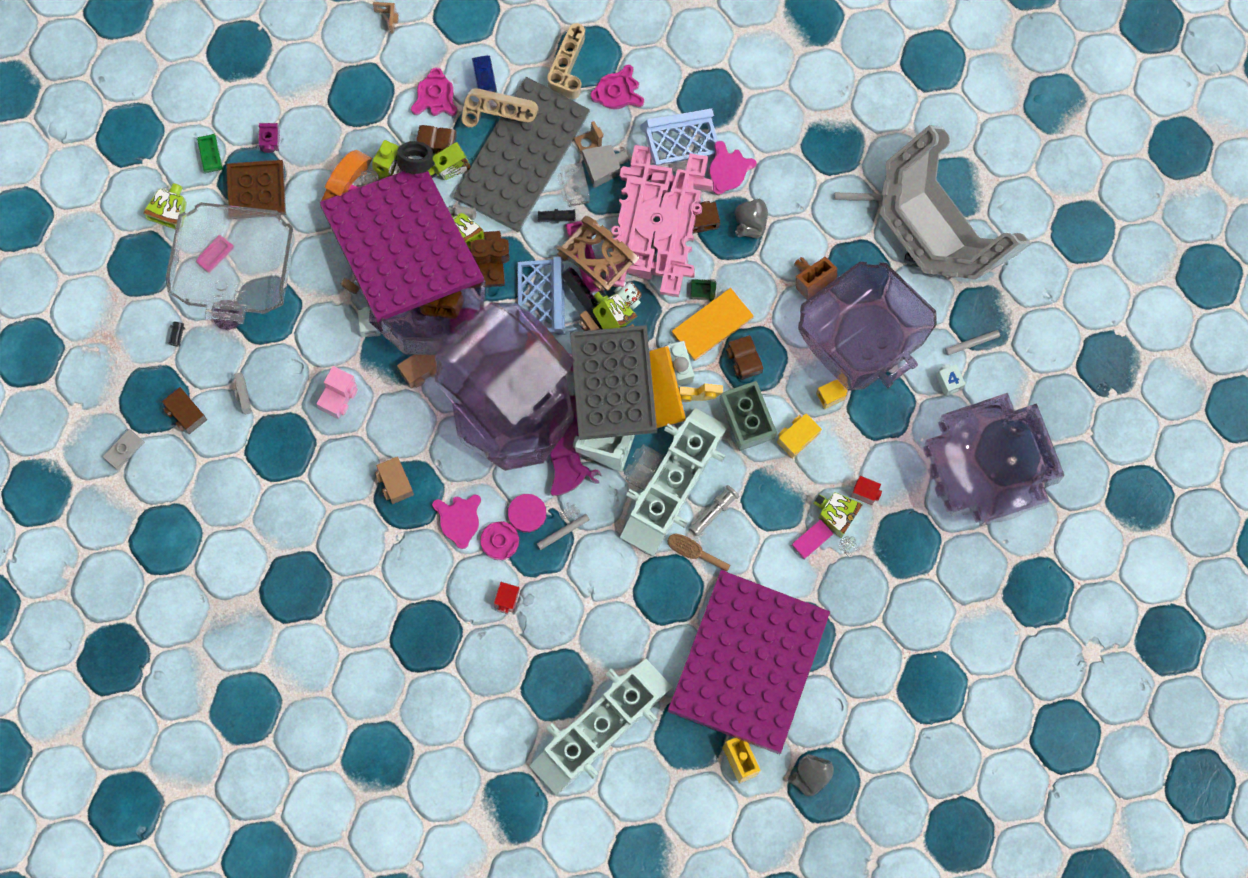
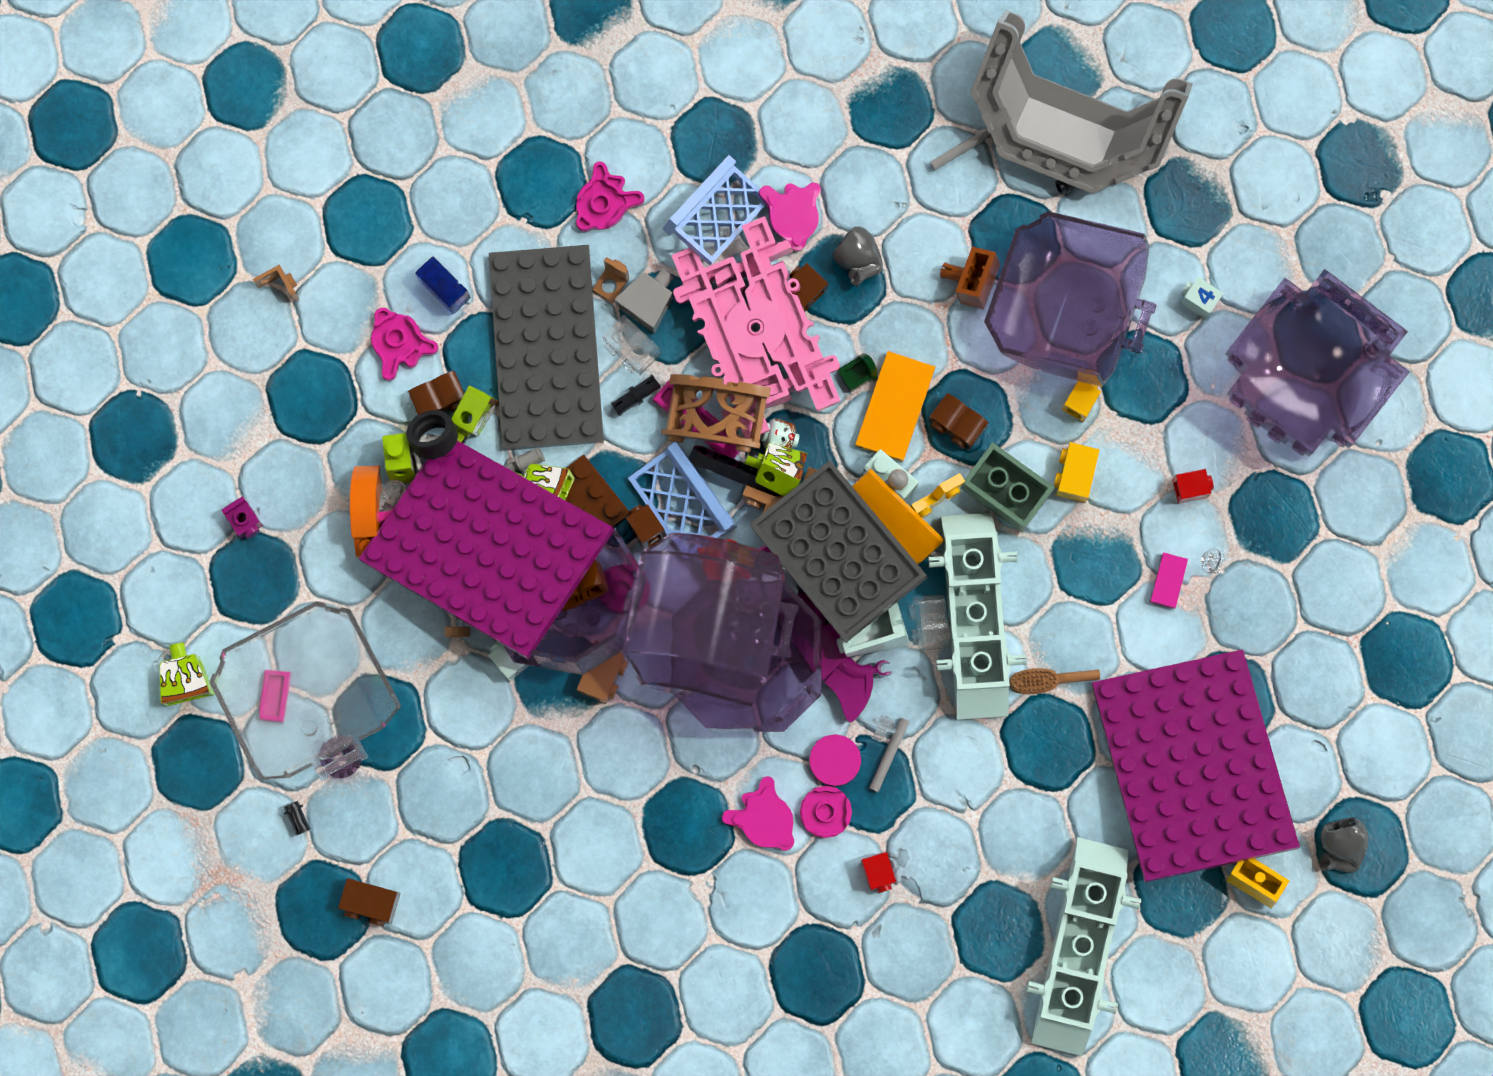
camera: 25 degrees left, 5 degrees up
light grey plate [103,429,145,470] -> none
green plate [197,134,223,173] -> none
reddish brown plate [227,160,286,219] -> none
light grey plate [234,372,252,415] -> none
bright pink brick [317,366,358,419] -> none
medium nougat brick [375,456,414,504] -> none
tan beam [462,88,538,127] -> none
reddish brown brick [470,238,510,265] -> none
tan beam [548,23,585,99] -> none
light grey pin [690,485,739,536] -> none
torso [813,492,863,538] -> none
light grey bar [945,330,1000,355] -> none
none -> reddish brown brick [626,504,666,552]

